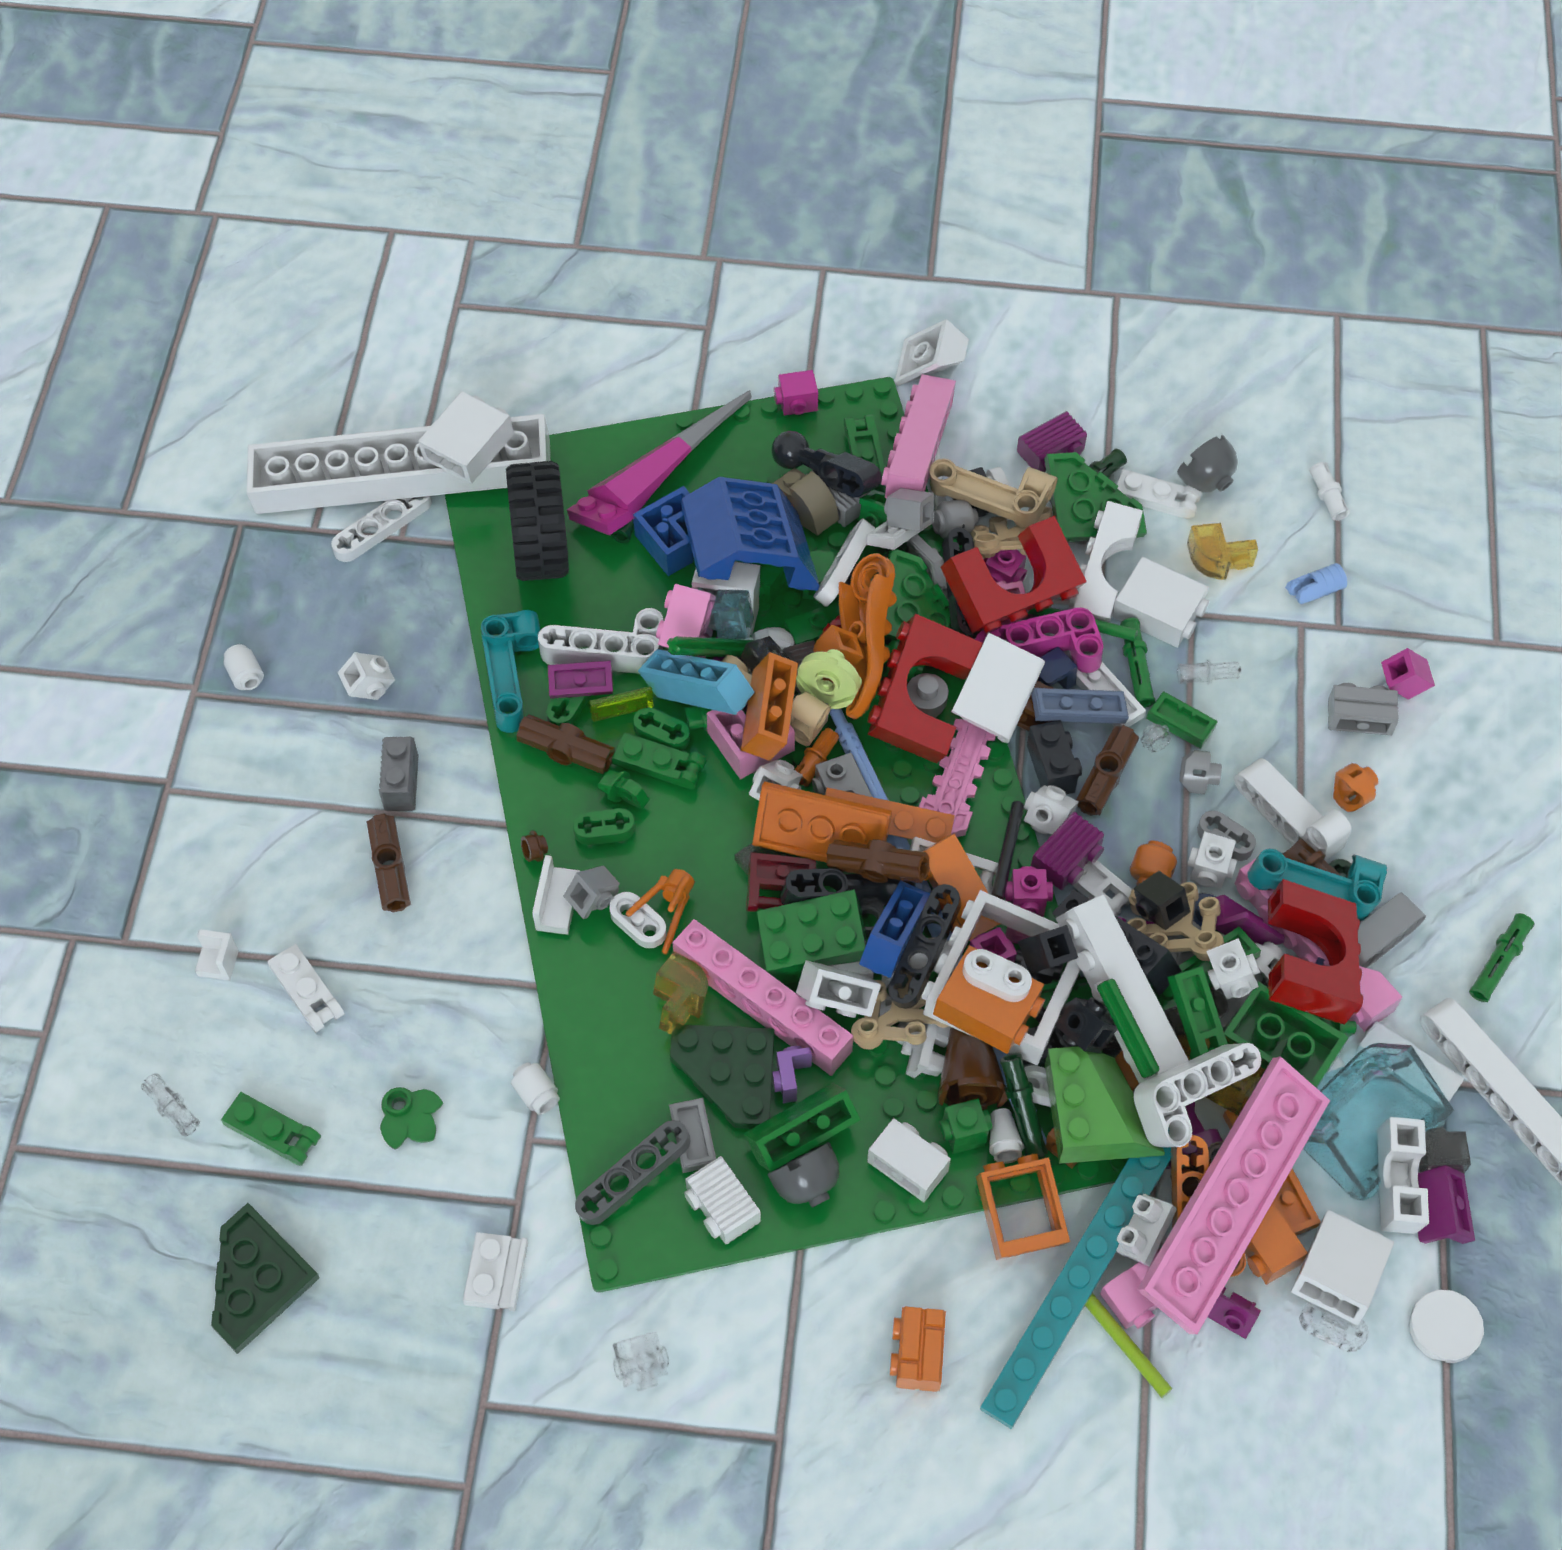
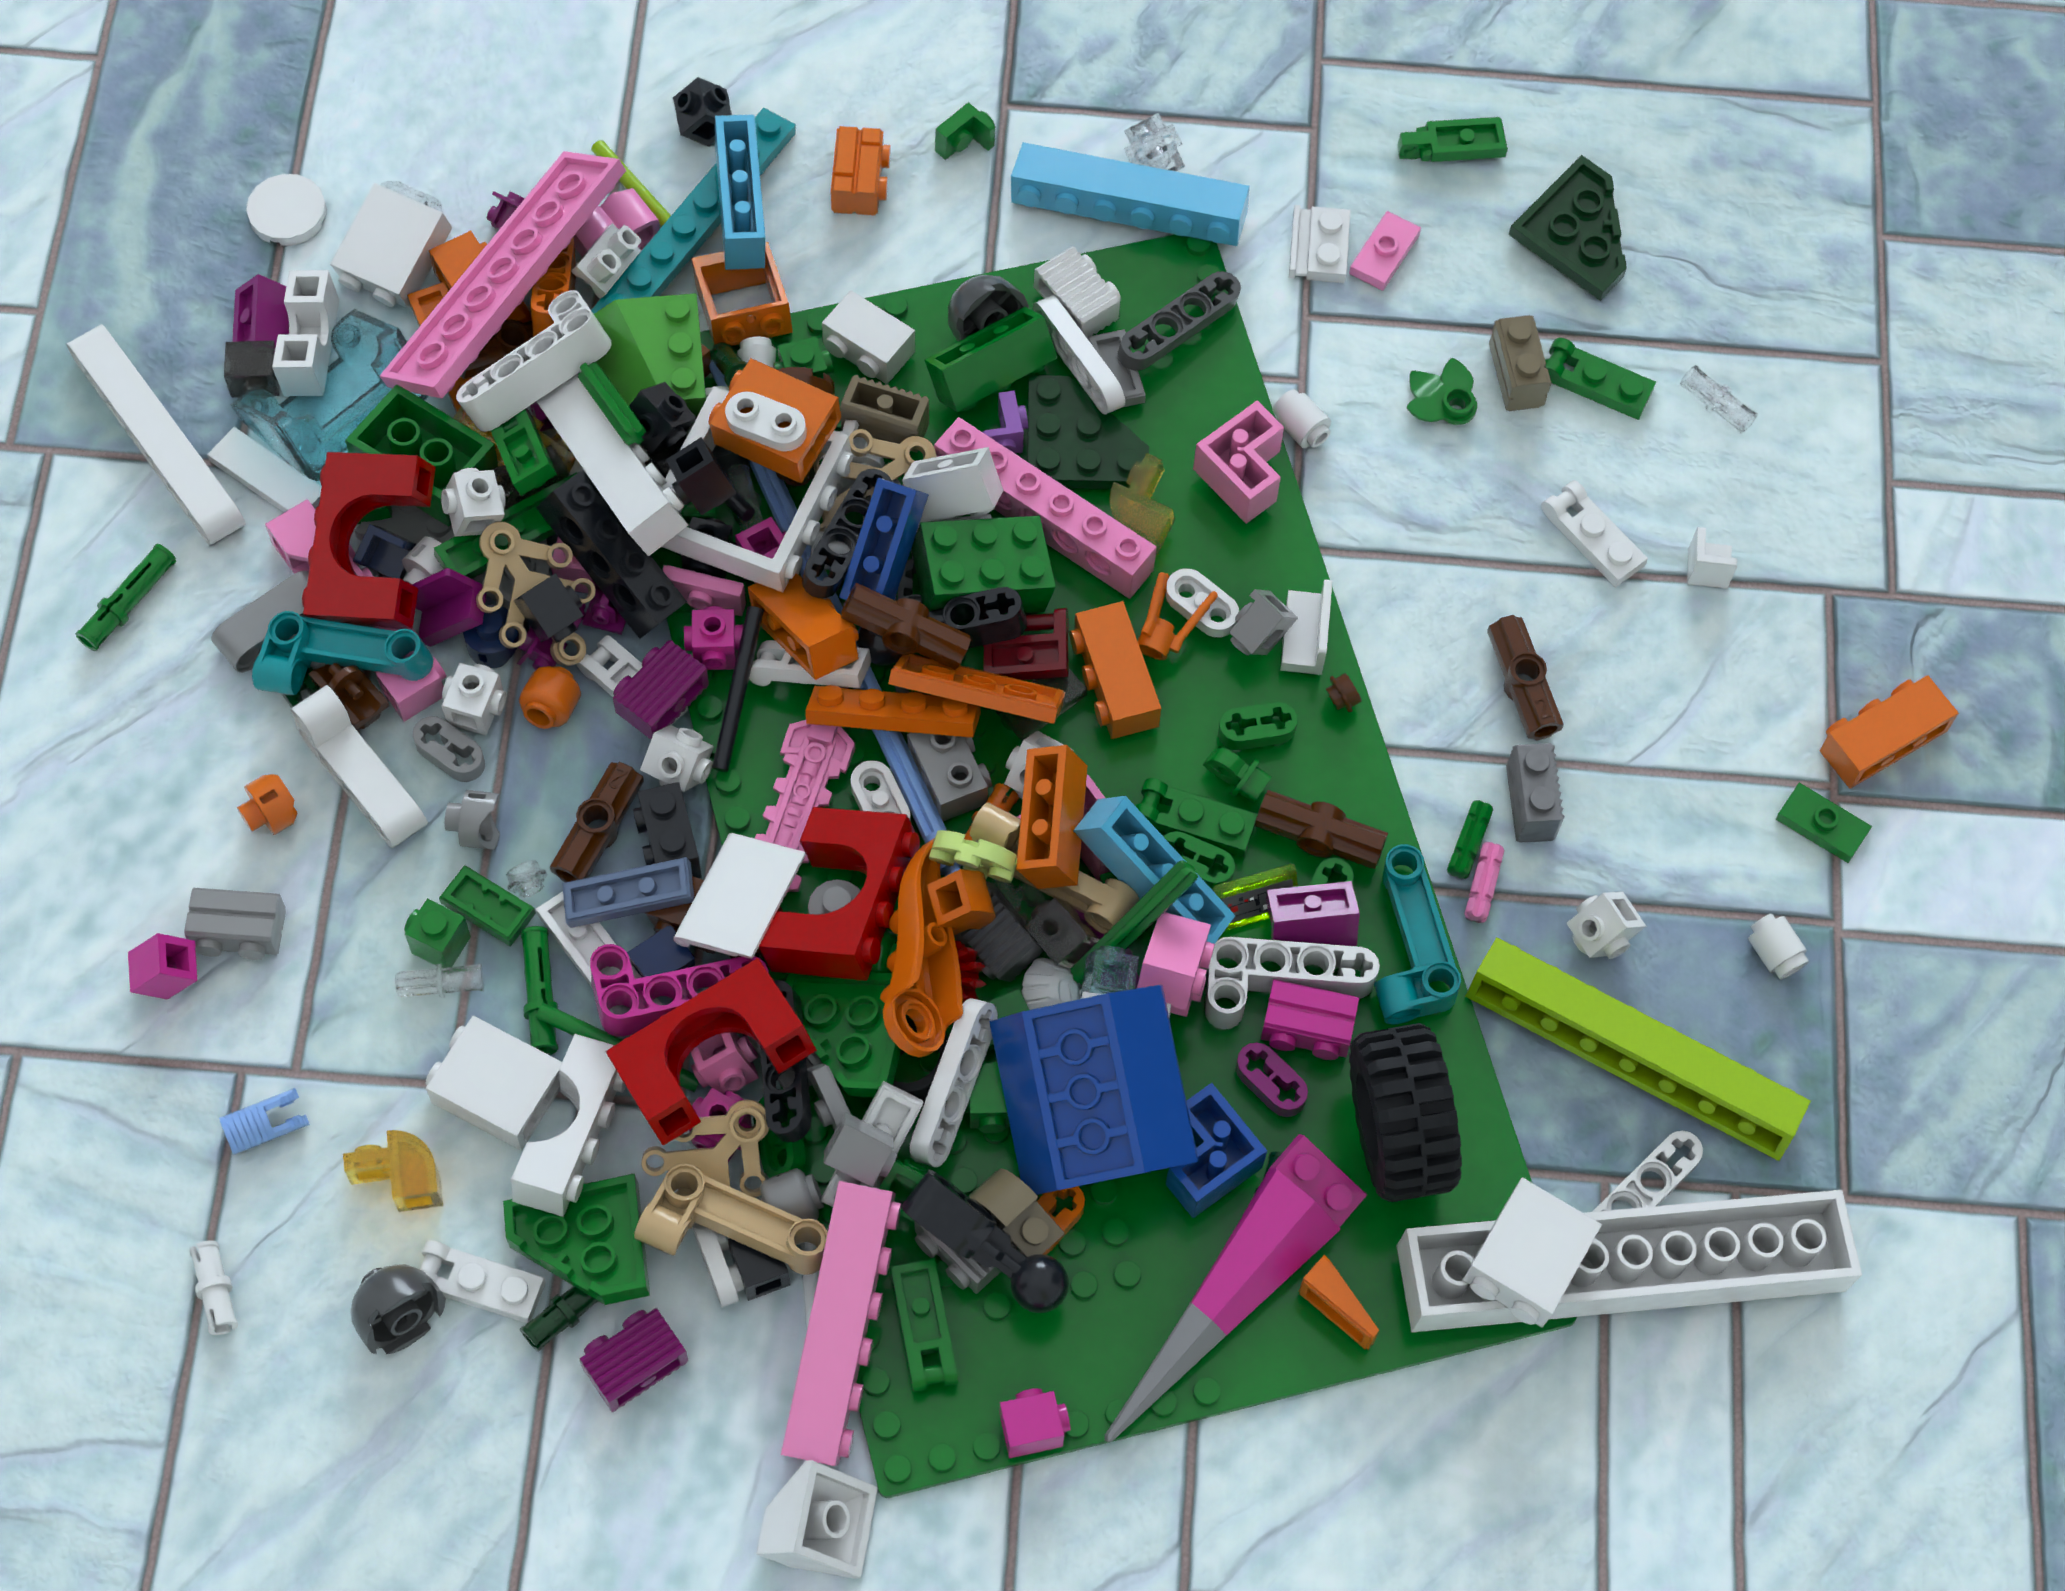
camera: 175 degrees right, 5 degrees up
none -> green brick [404,898,471,972]
none -> black brick [673,77,732,147]
none -> medium azure brick [715,115,765,270]
none -> dark tan brick [840,374,929,453]
none -> white plate [851,761,910,820]
none -> green bracket [935,102,995,160]
none -> medium azure brick [1011,142,1250,246]
none -> white beam [1033,295,1125,415]
none -> orange brick [1069,601,1162,739]
none -> bright pink brick [1193,400,1284,524]
none -> magenta beam [1236,1042,1308,1117]
none -> dark pink brick [1261,979,1359,1060]
none -> orange slope [1299,1255,1379,1350]
none -> bright pink plate [1349,211,1421,291]
none -> green hinge [1397,117,1508,162]
none -> green axle [1447,800,1493,879]
none -> bright pink axle [1464,842,1504,923]
none -> lime brick [1465,937,1811,1161]
none -> dark tan brick [1489,315,1551,411]
none -> green plate [1776,782,1872,863]
none -> orange brick [1820,675,1959,789]

